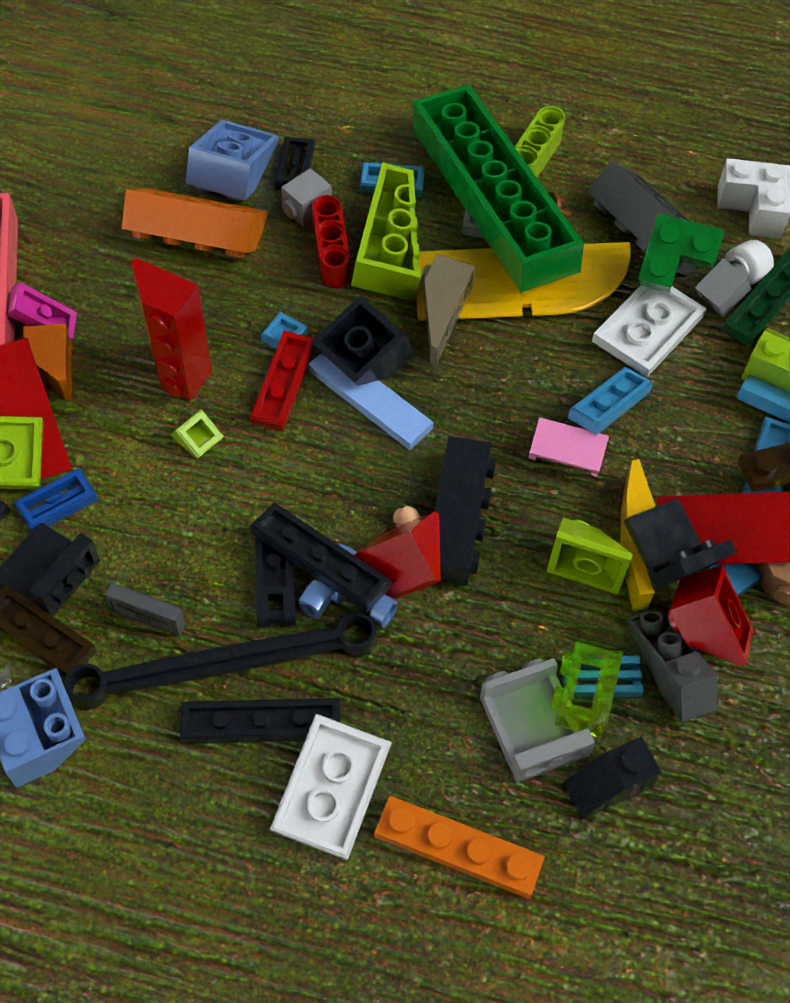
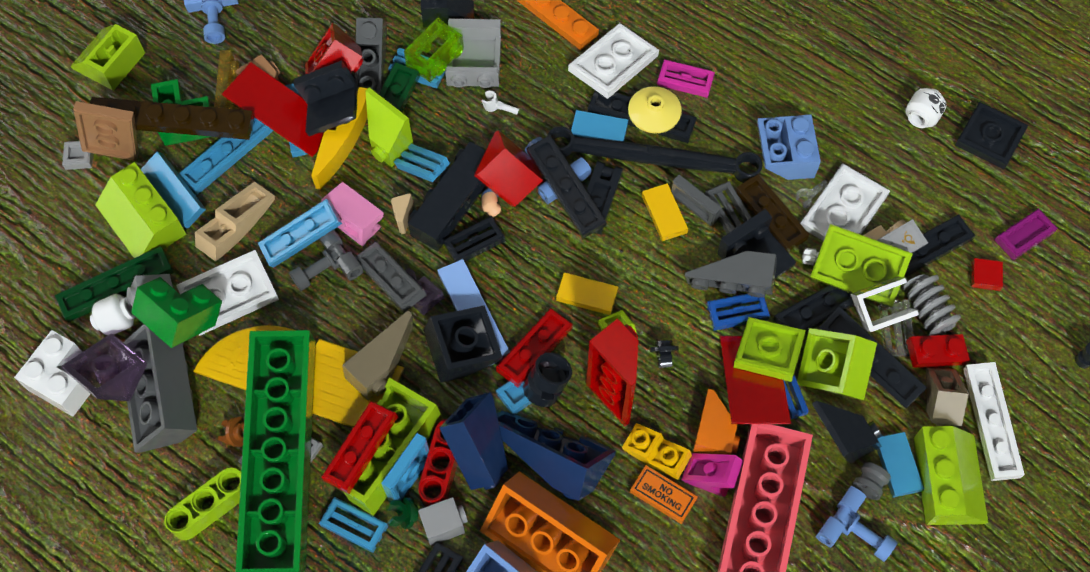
camera: 155 degrees left, 5 degrees up
none -> clear purple slope [62,333,147,401]
none -> tan slope [195,181,275,261]
none -> dark grey bar [289,230,363,291]
none -> red tile [321,401,398,494]
none -> dark grey tile [355,242,426,312]
none -> dark green plate [379,62,420,112]
none -> dark azure tile [381,433,429,502]
none -> dark green plate [386,498,419,529]
none -> tan slope [391,194,414,234]
none -> dark azure tile [394,144,450,182]
none -> clear purple plate [406,268,445,315]
none -> dark blue slope [439,392,508,490]
none -> black tile [443,216,505,263]
none -> white hand [482,91,519,115]
none -> dark blue wedge [497,411,616,501]
none -> black wheel [523,353,572,407]
none -> yellow tile [556,272,618,315]
none -> dark azure tile [571,110,628,142]
none -> yellow slope [622,423,692,480]
none -> light yellow dish [628,87,682,134]
none -> orange tile [630,465,698,524]
none -> yellow tile [642,183,688,241]
none -> black plate [650,340,679,368]
none -> dark pink tile [657,59,715,98]
none -> dark grey slope [685,251,777,298]
none -> dark grey tile [705,181,752,234]

